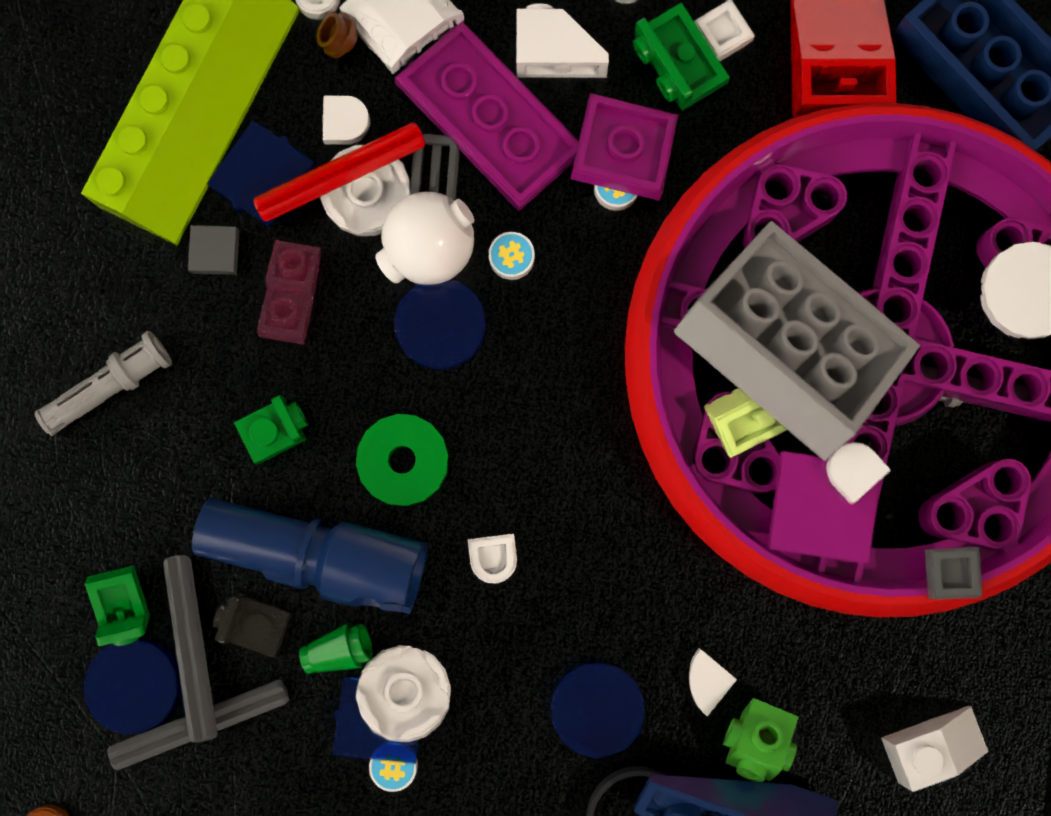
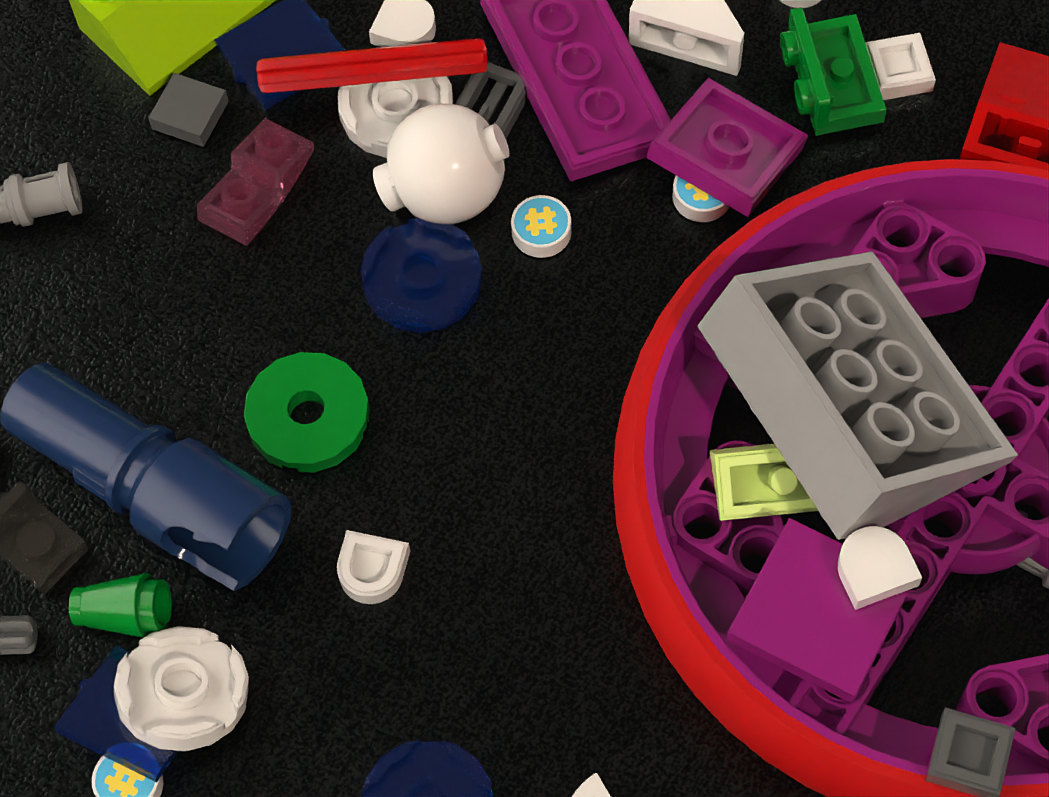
camera: 20 degrees right, 20 degrees down
green bracket [234,395,308,465] -> none

